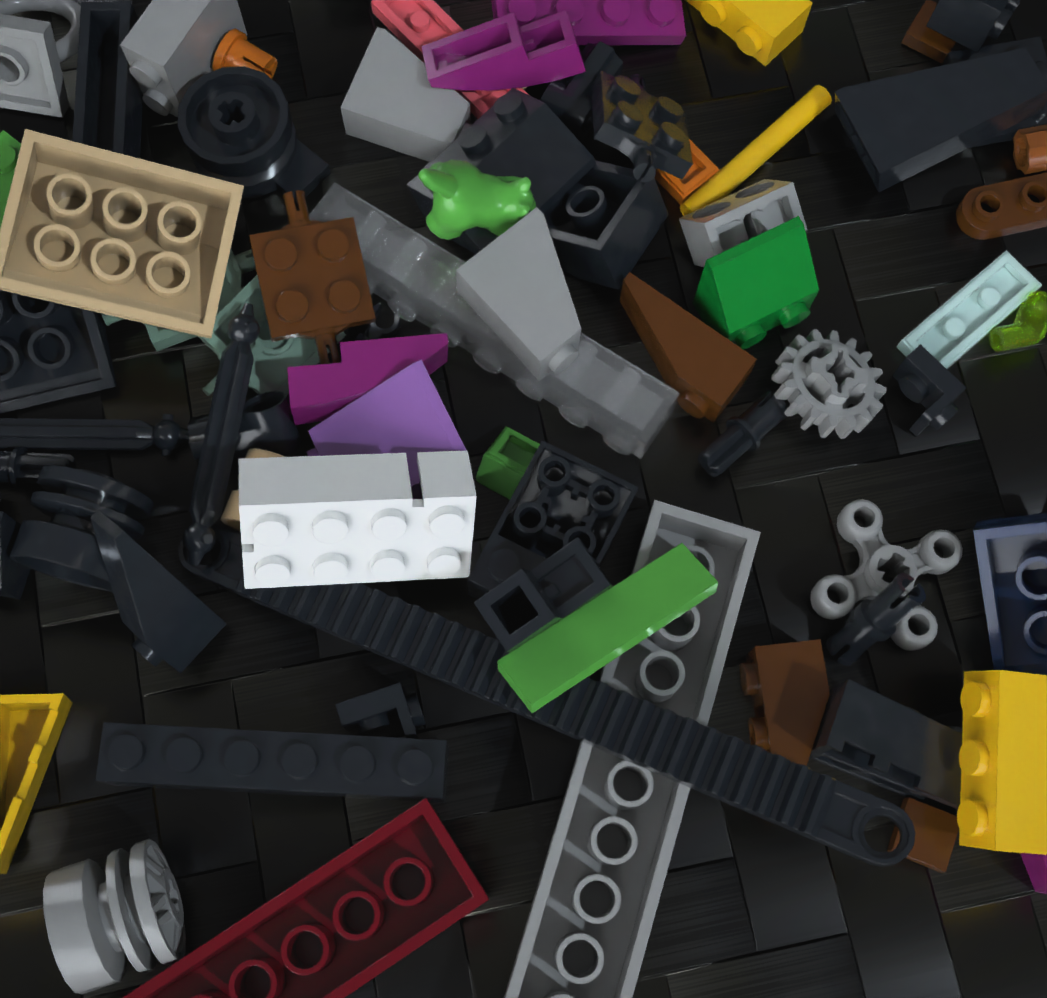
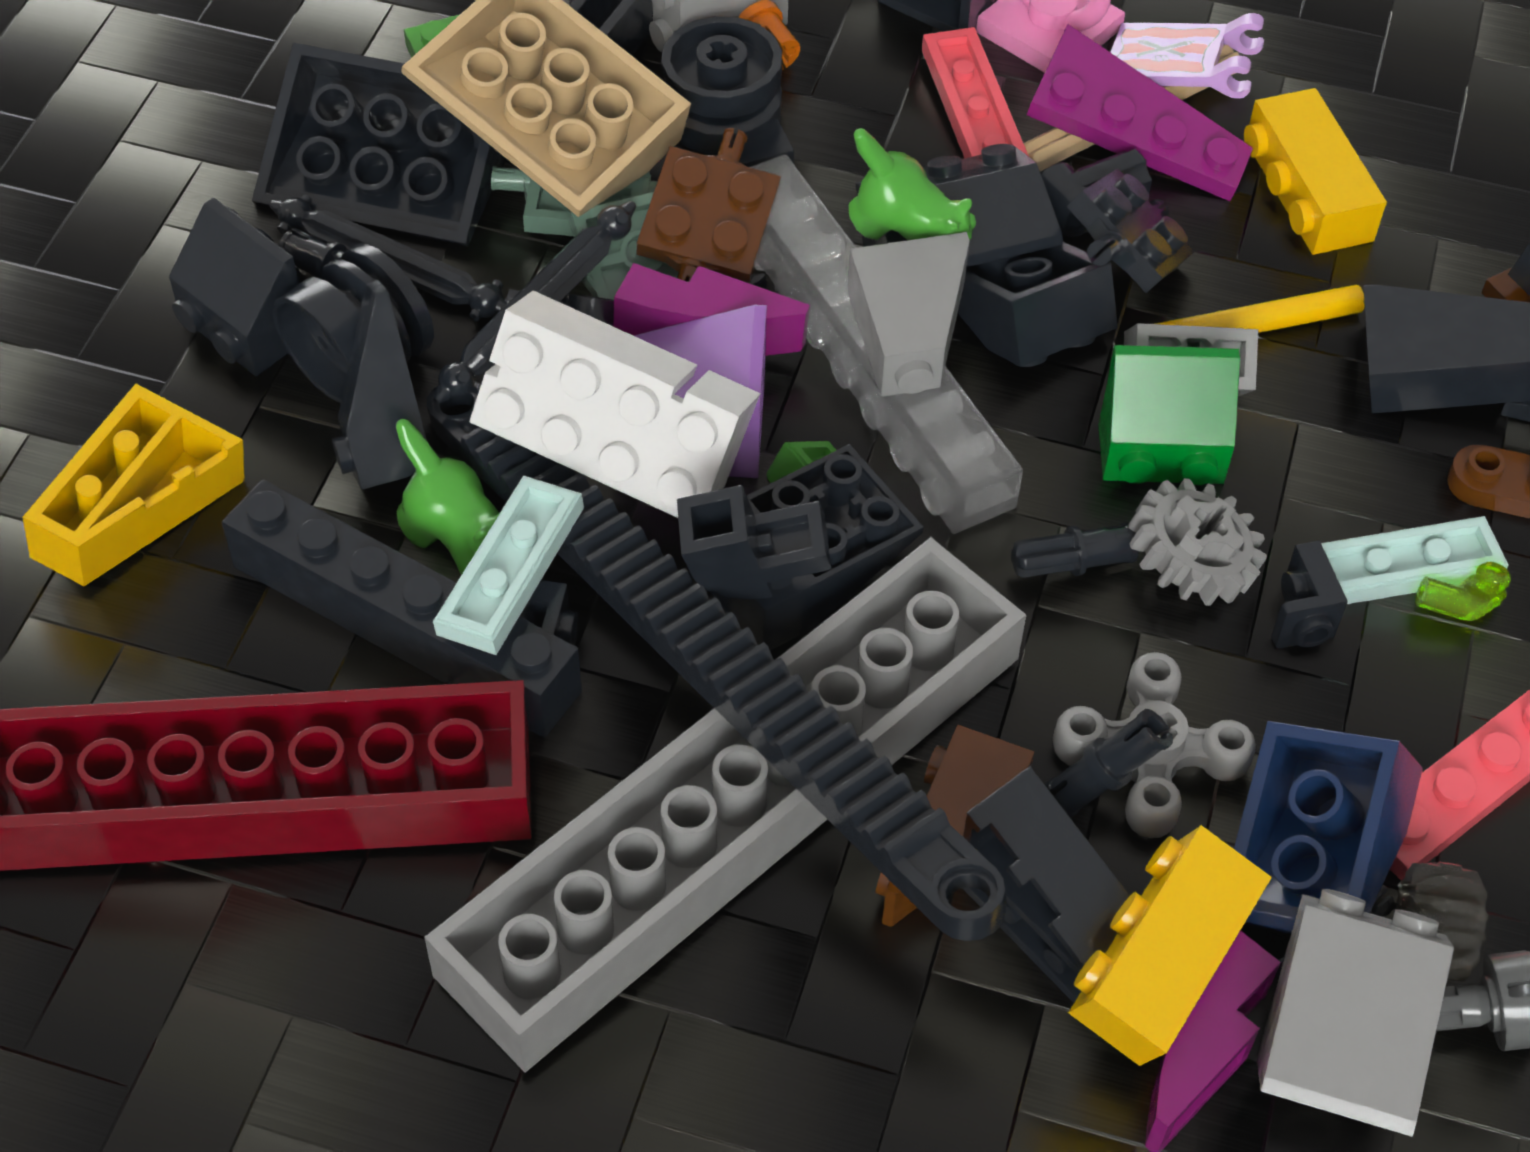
camera: 30 degrees right, 20 degrees down
light grey wheel [43,839,186,994] -> none
light grey slope [341,27,472,162] -> none
magenta slope [421,9,586,91] -> none
bright green tile [497,543,718,713] -> none
reddish brown slope [619,272,757,423] -> none
orange tile [654,139,720,205] -> none
reddish brown tile [887,797,959,872] -> none
none -> bright green animal [395,419,500,575]
none -> light aqua tile [433,475,584,655]

